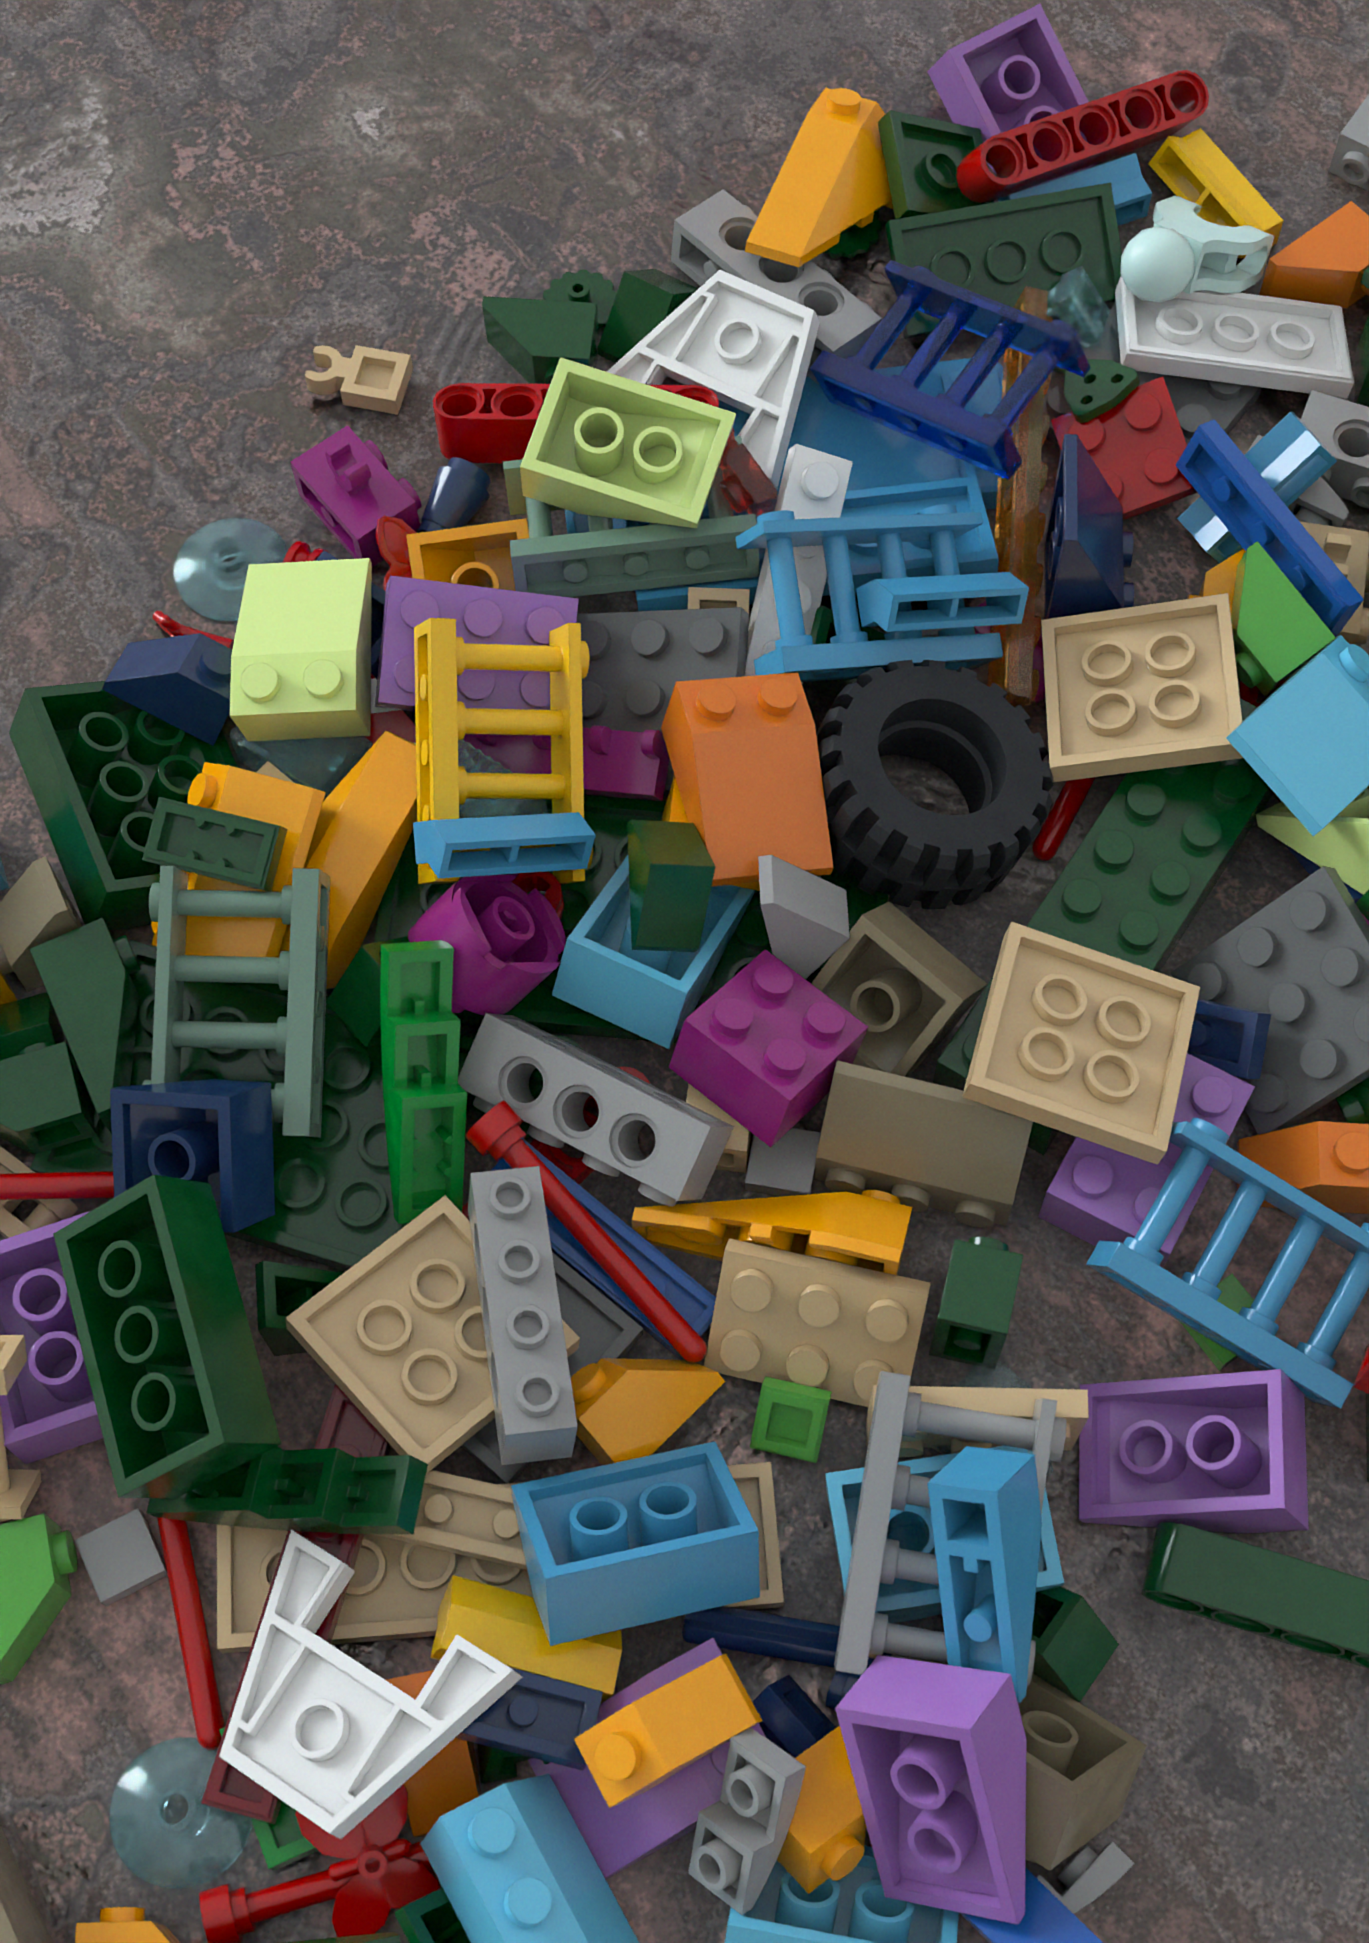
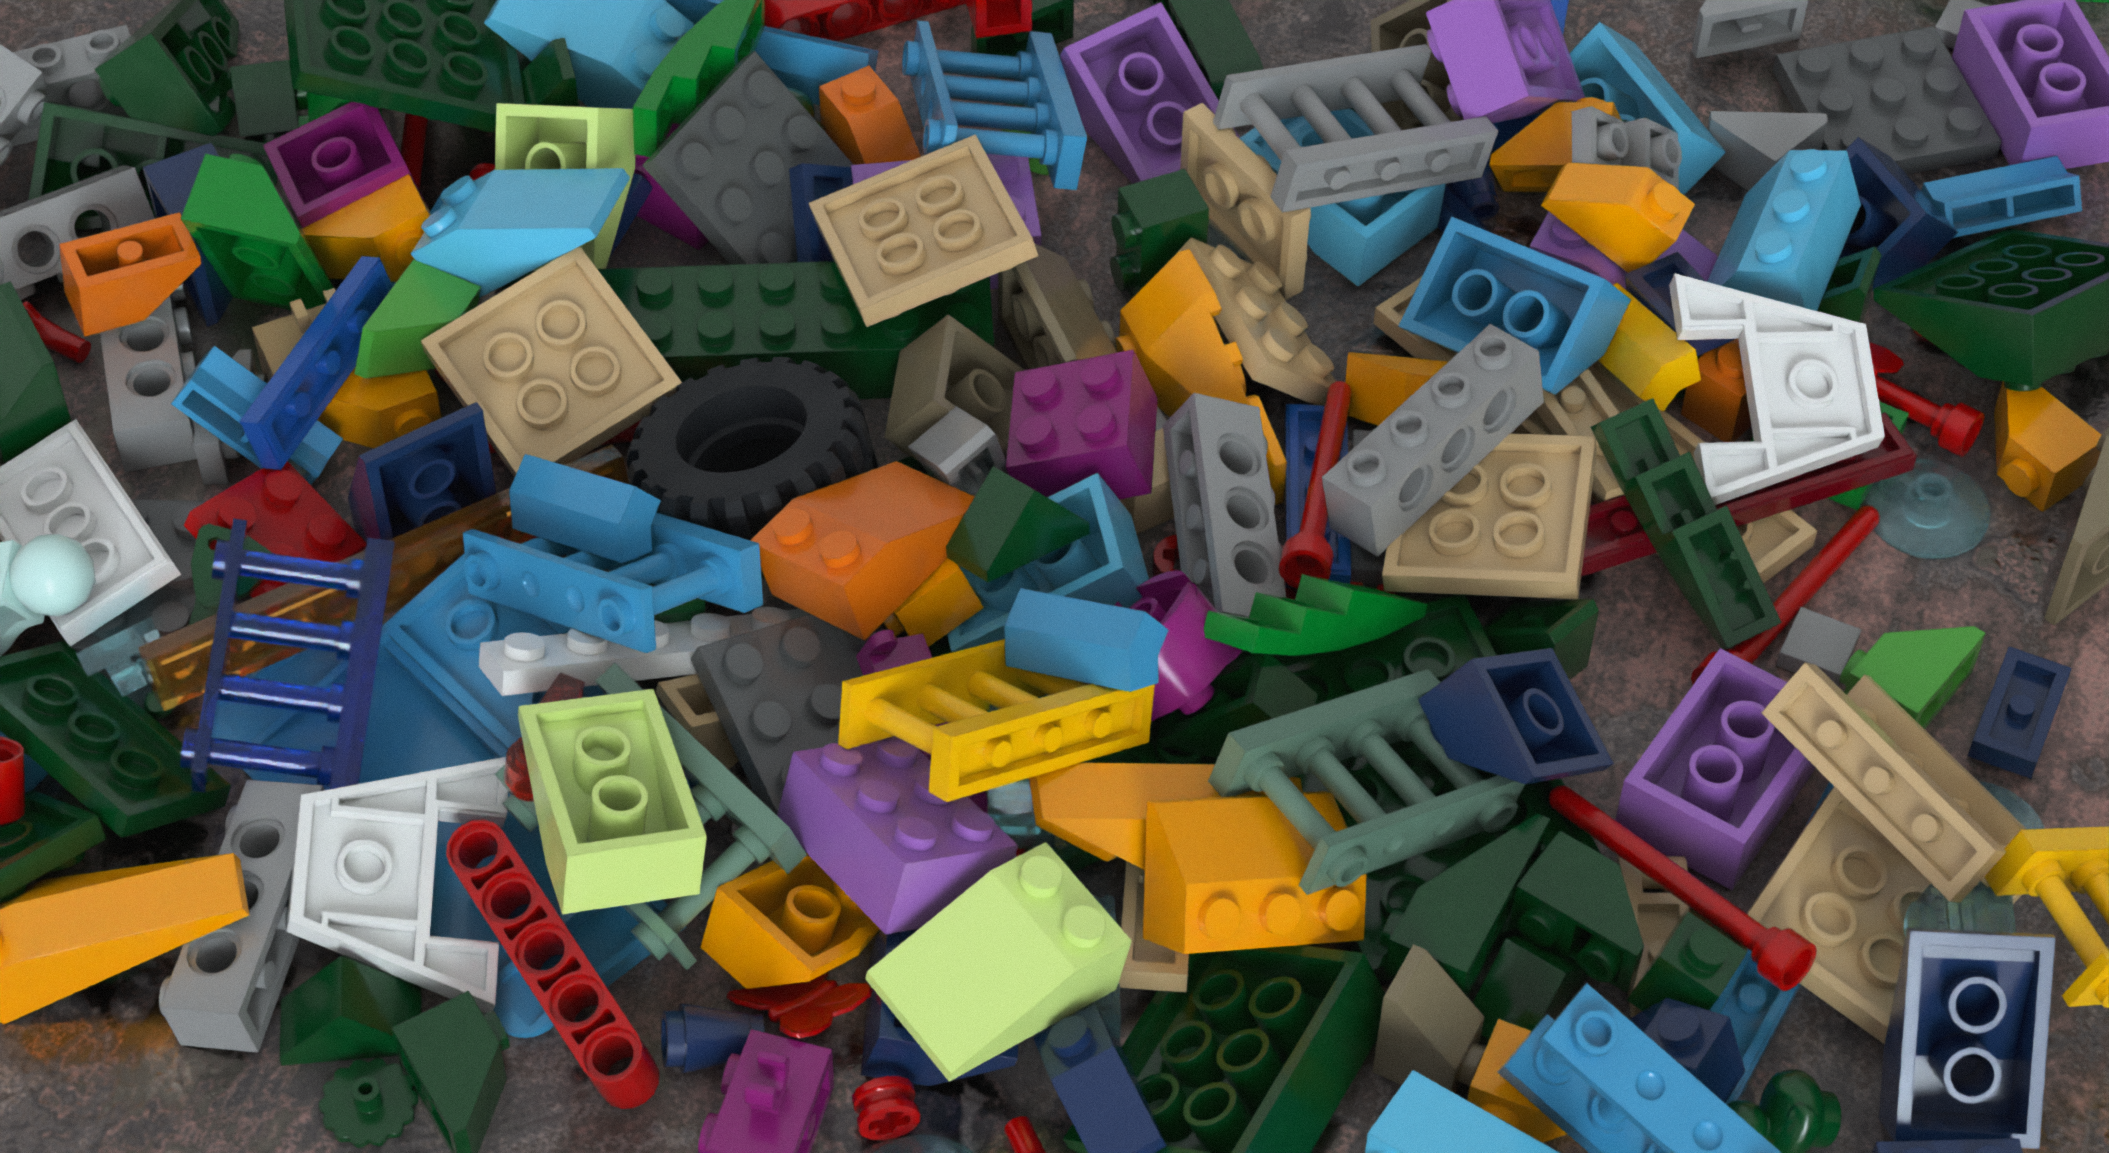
camera: 130 degrees left, 15 degrees down
dark green brick [53,1174,281,1498] -> none
dark green plate [142,797,287,891] -> none
bright green tile [750,1376,832,1463] -> none
dark blue plate [752,1675,836,1758] -> none
dark azure slope [928,1446,1042,1703] -> none

